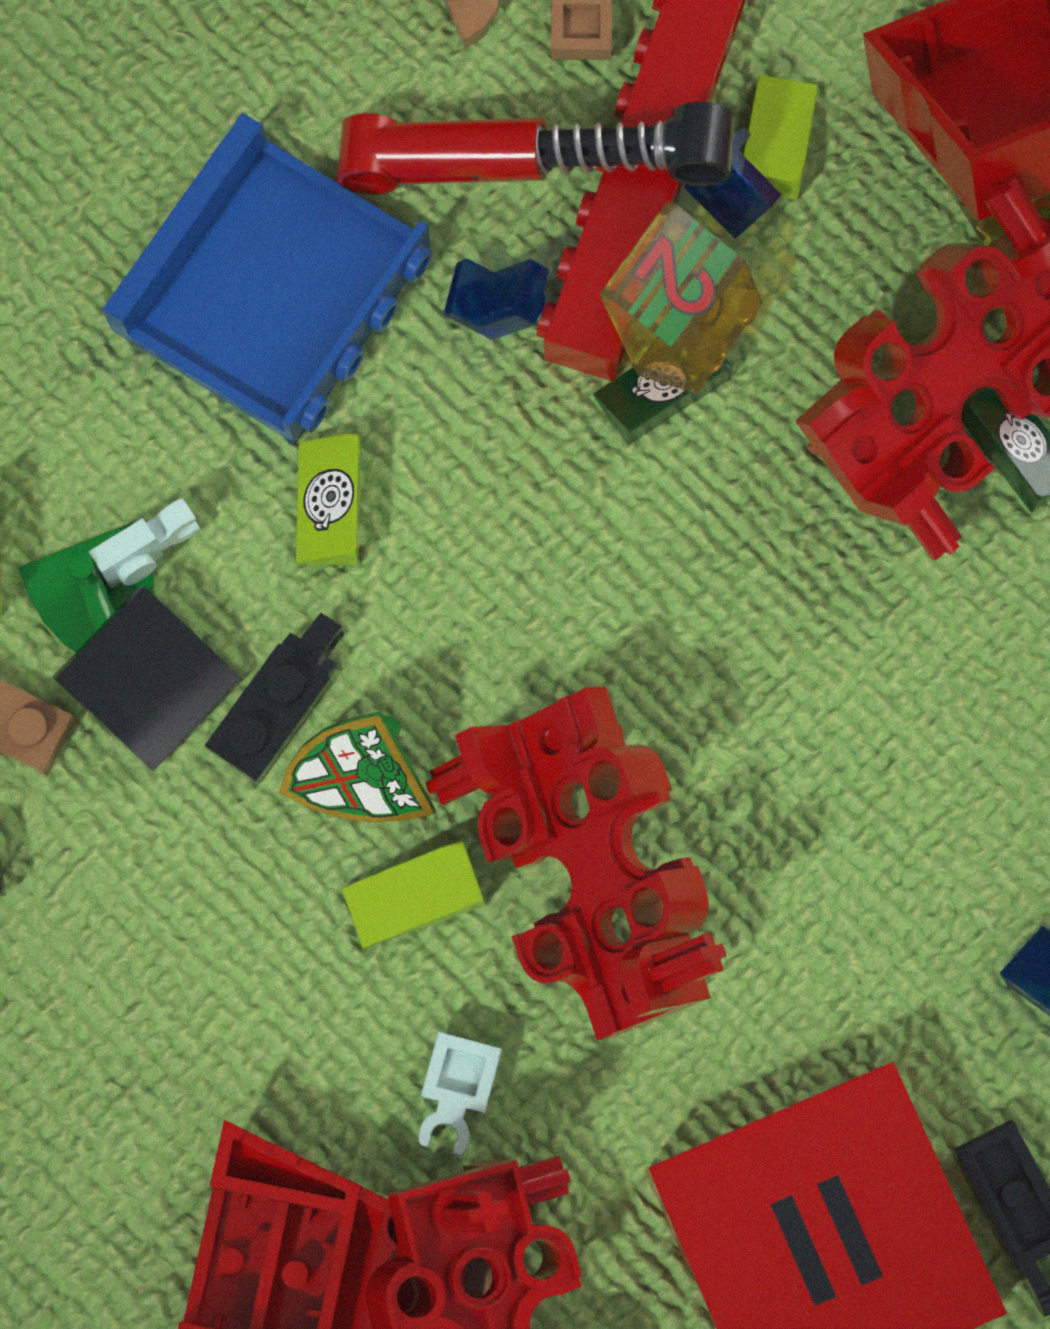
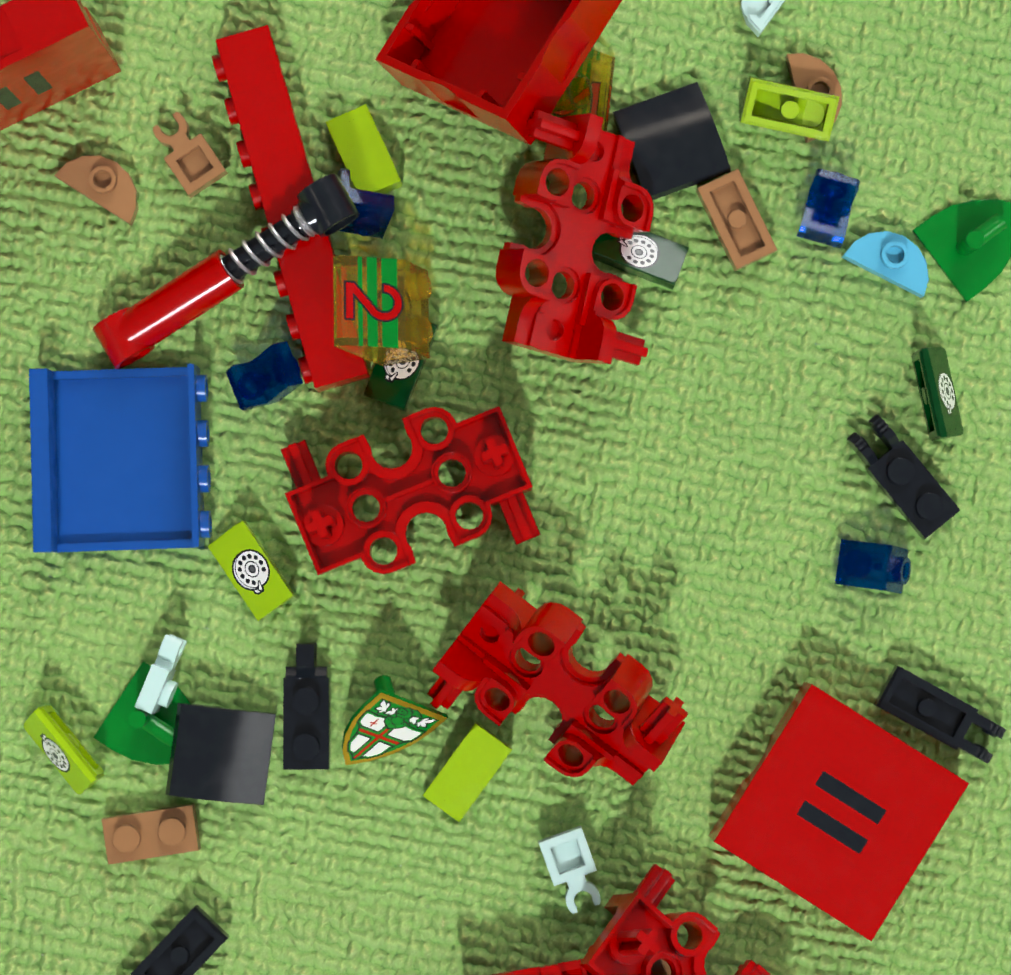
camera: 40 degrees left, 10 degrees up
none -> red gear [280,406,541,575]

